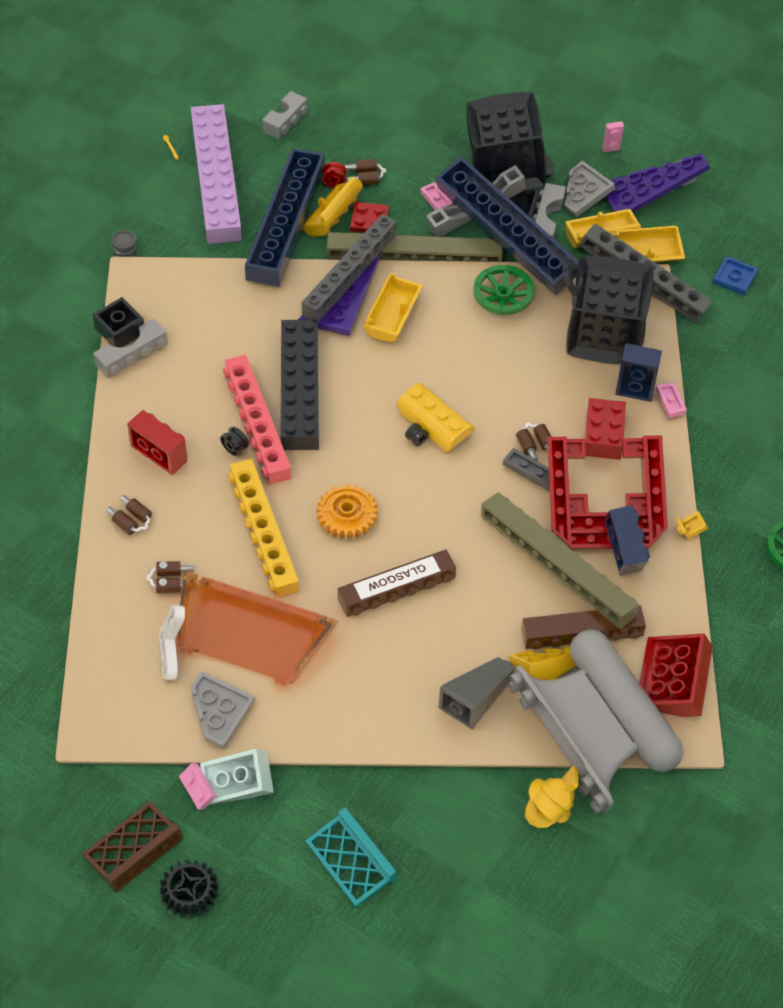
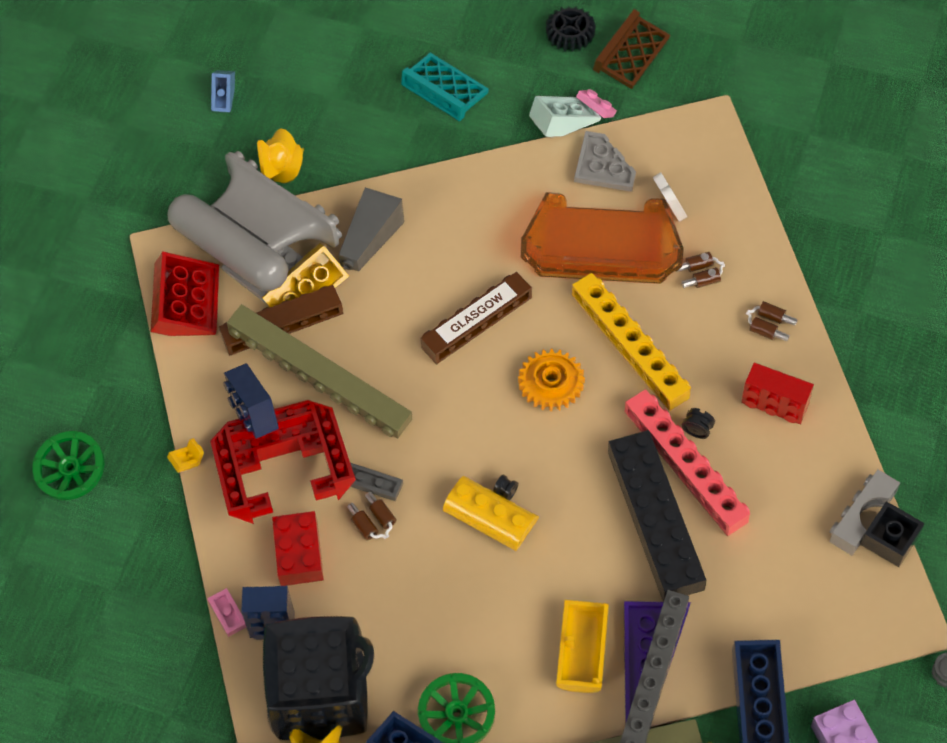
camera: 170 degrees right, 5 degrees up
none -> medium blue slope [211,70,235,112]

